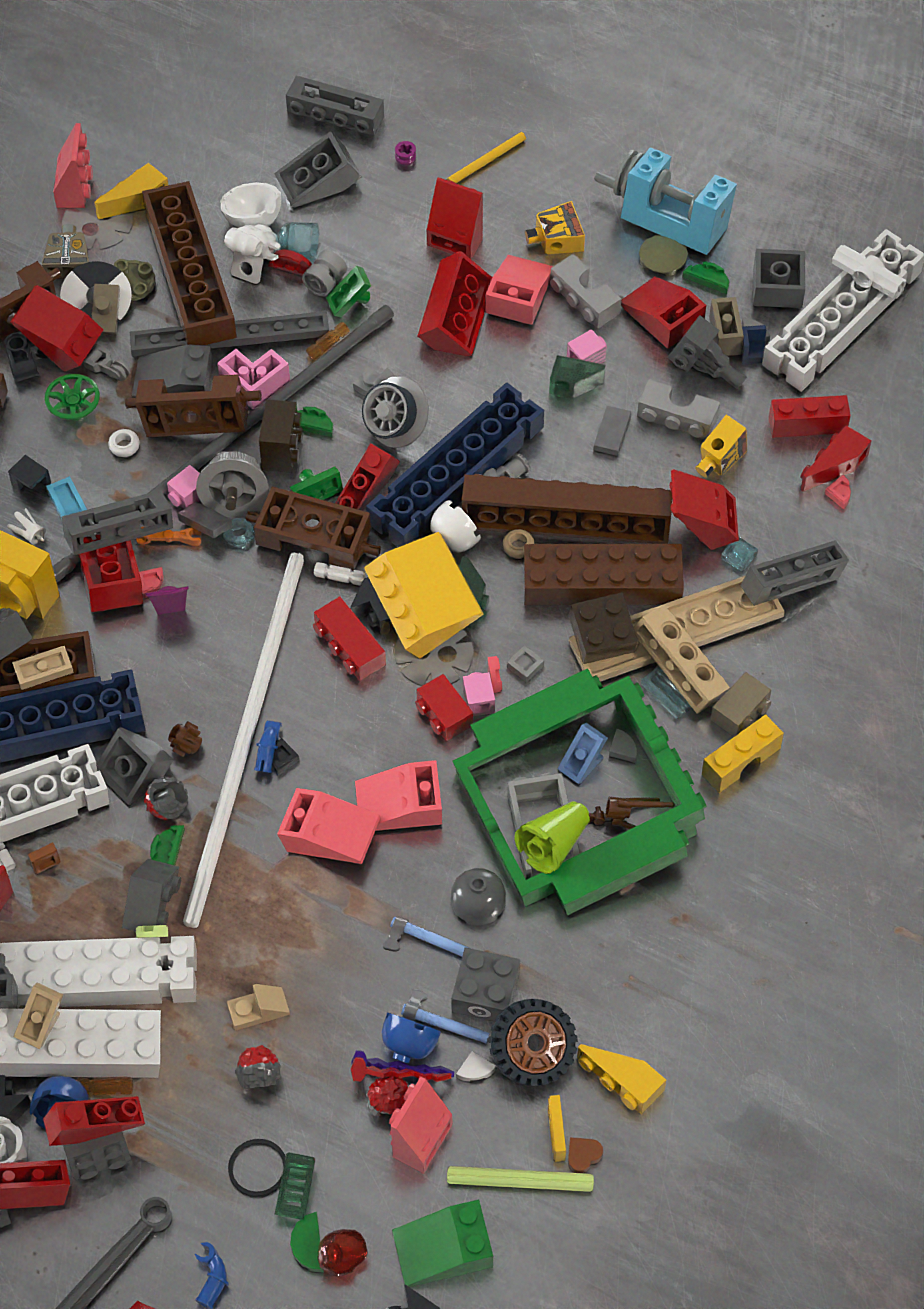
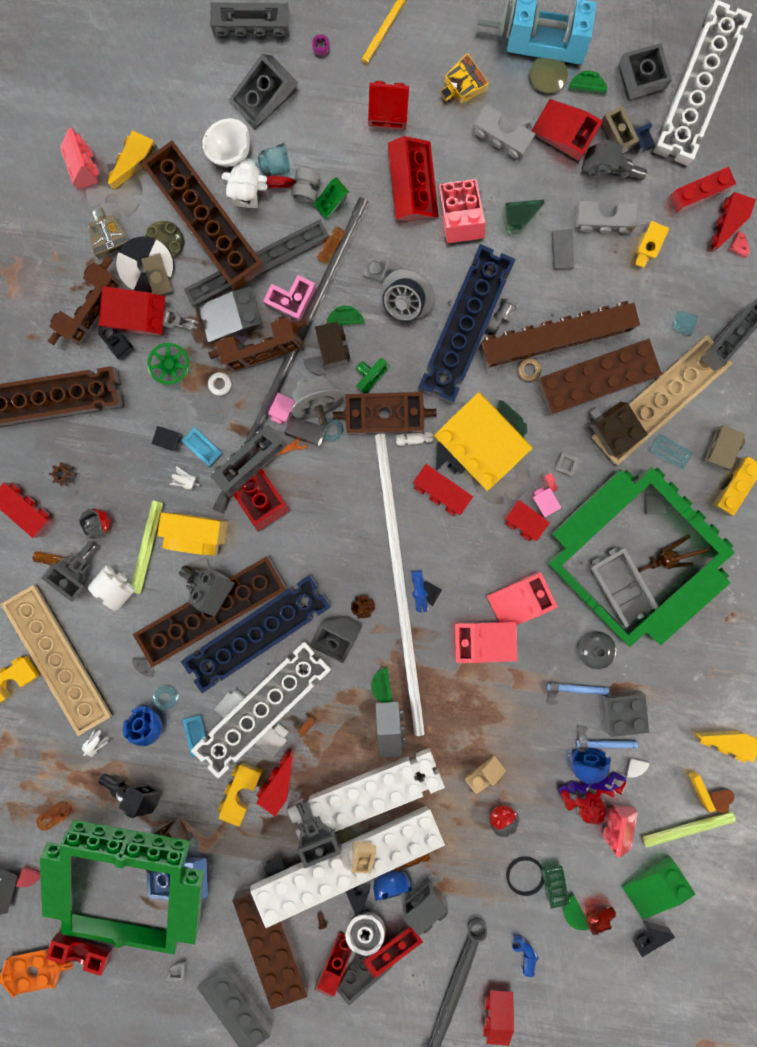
camera: 20 degrees left, 30 degrees up
tan plate [12,646,74,690] -> none
red slope [43,1096,145,1146] -> none
yellowish green tile [136,925,168,938] -> none
coral tile [139,567,164,598] -> none
dark grey piece [144,777,188,820] -> none
magenta piece [146,586,189,615] -> none
red slope [335,443,400,511] -> none
white cylinder [430,501,481,553] -> none
coral slope [486,255,553,325] -> none
wheel [489,999,578,1086] -> none
lime cone [514,801,590,874] -> none
medium blue slope [557,723,608,784] -> none
bright pink brick [567,329,607,374] -> none
tan brick [634,605,730,714] -> none
red slope [669,469,739,550] -> none
white piece [832,245,906,299] -> none
none -> coral slope [438,179,485,243]

